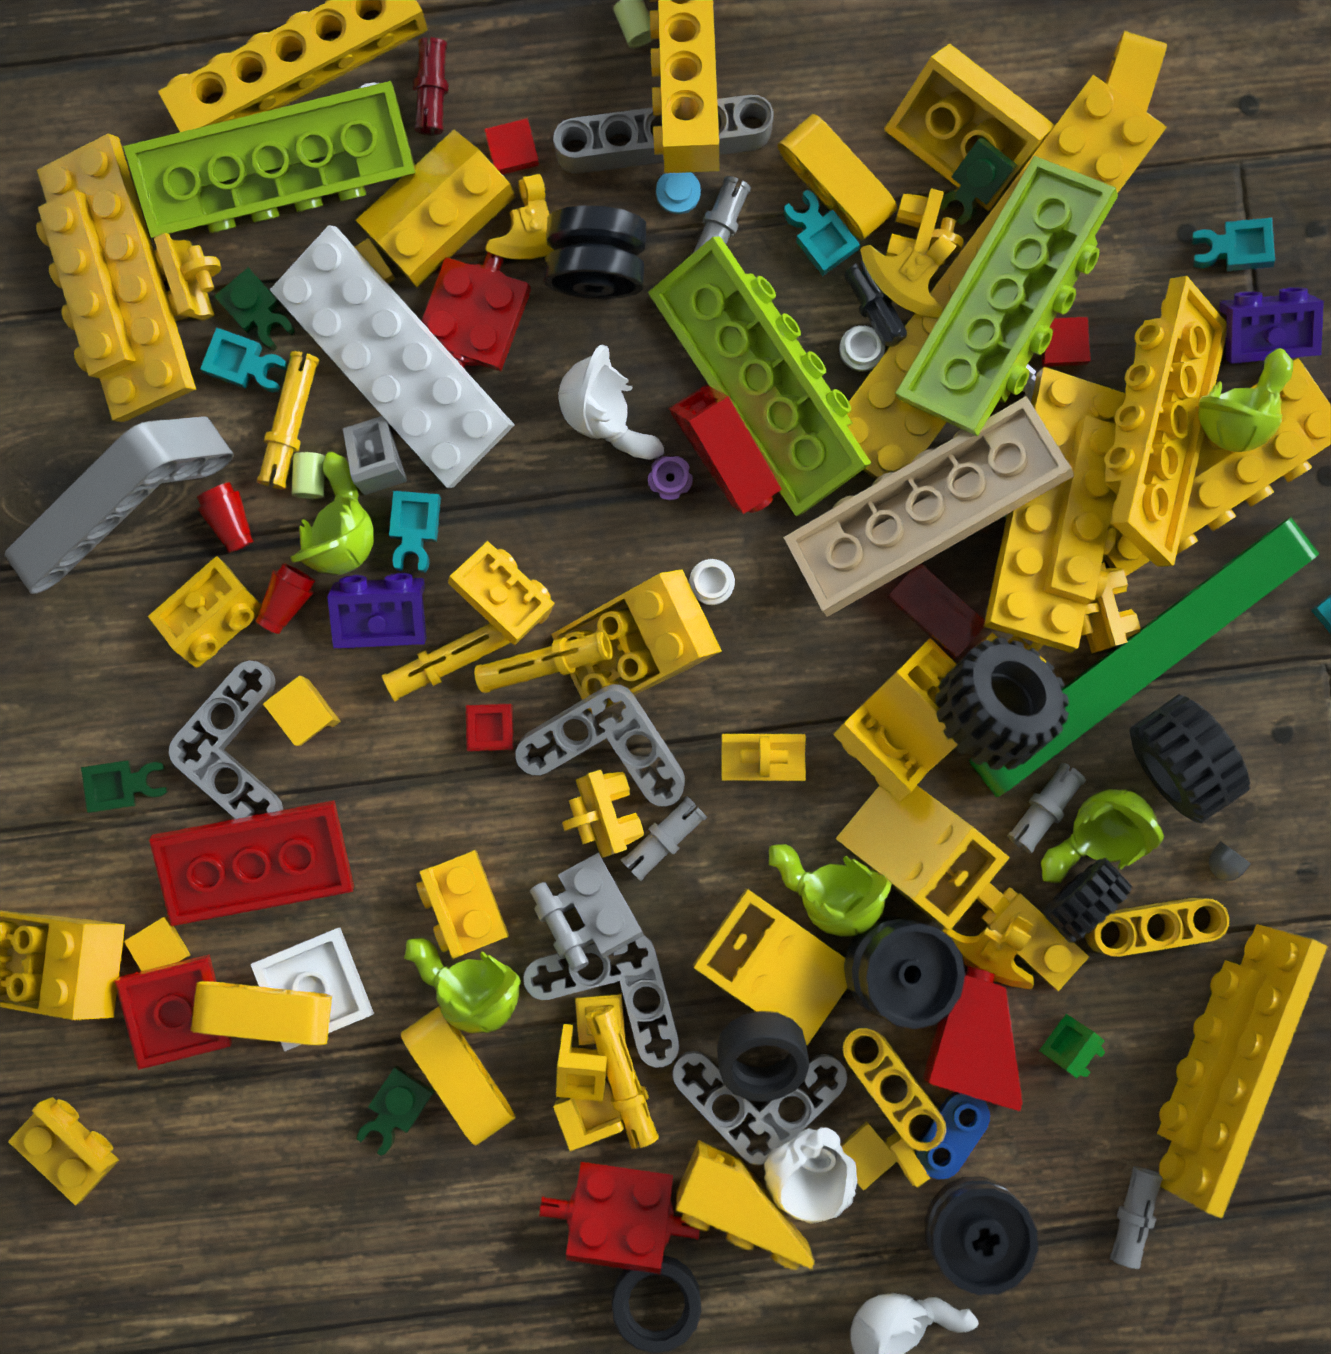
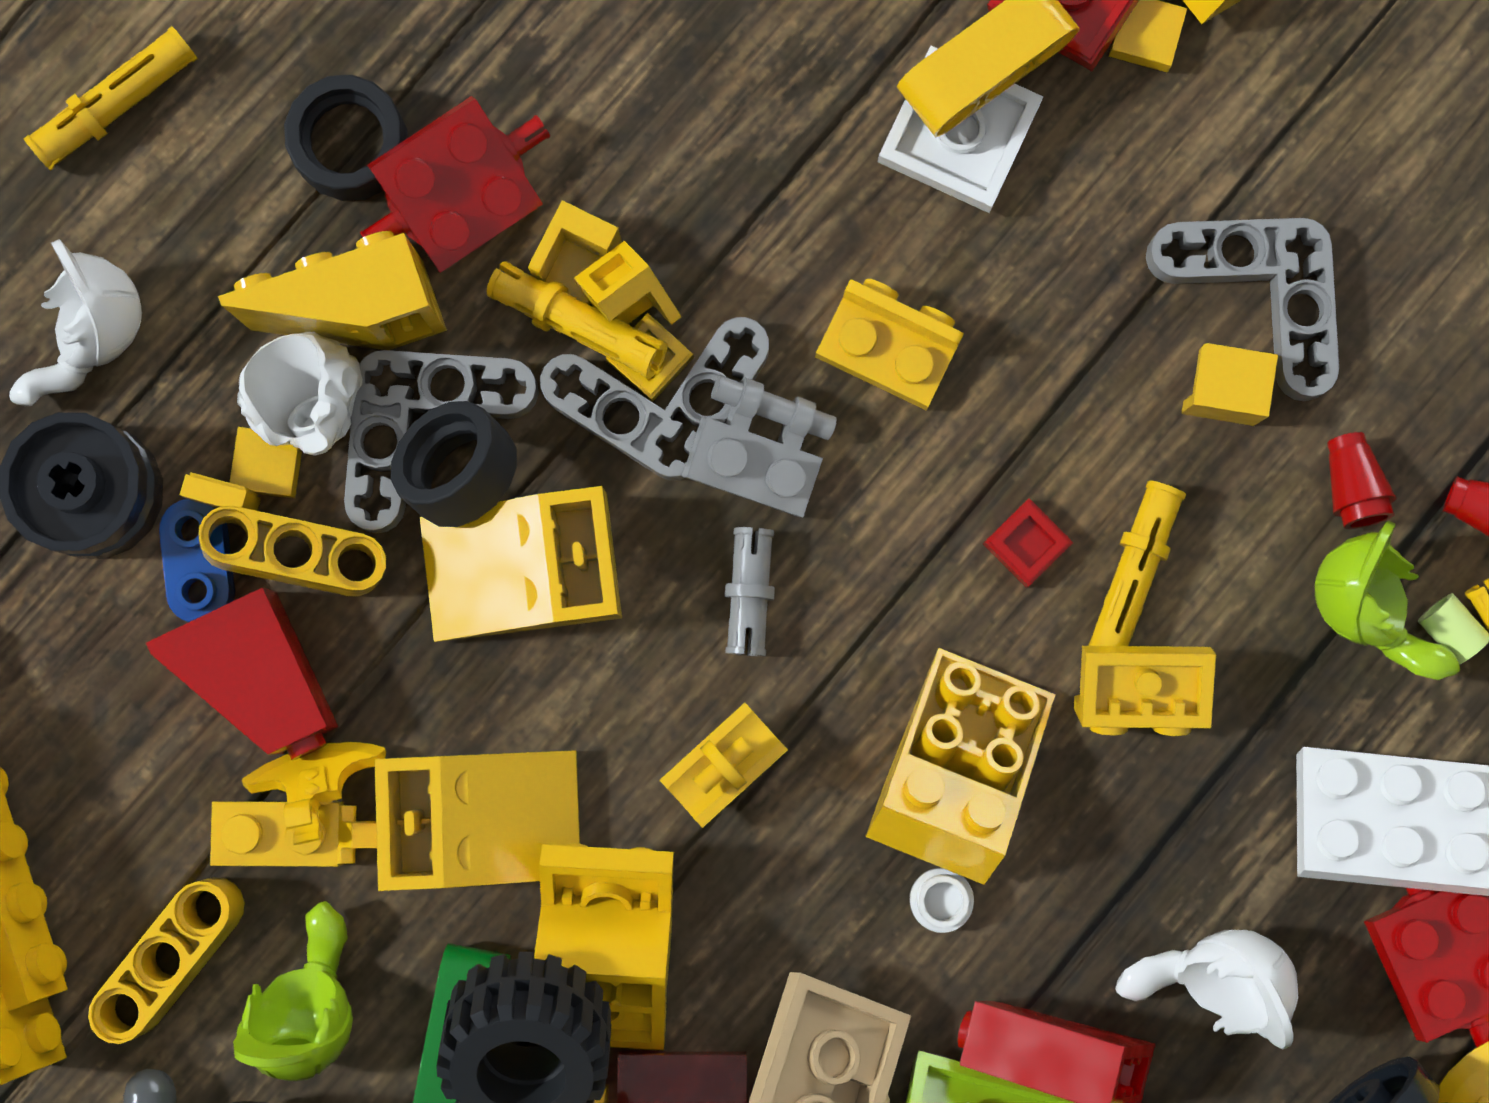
camera: 135 degrees right, 0 degrees up
dark green plate [81,760,168,813] -> none
yellow bracket [148,556,262,668] -> none
red tile [149,800,354,926] -> none
dark purple bracket [327,573,427,648] -> none
light grey slope [343,416,407,495] -> none
dark green plate [357,1066,435,1156] -> none
teal plate [389,491,441,573] -> none
yellow beam [401,1006,515,1146] -> none
lime piece [404,938,520,1033] -> none
yellow pin [474,630,612,693] -> none
light grey beam [516,684,685,806] -> none
yellow hips [562,770,644,858] -> none
medium lavender plate [648,456,693,500] -> none
lime piece [768,844,891,936] -> none
black wheel [844,916,965,1029] -> none
light grey pin [1007,763,1086,854] -> none
green tile [1039,1014,1105,1079] -> none
black tyre [1043,858,1132,943] -> none

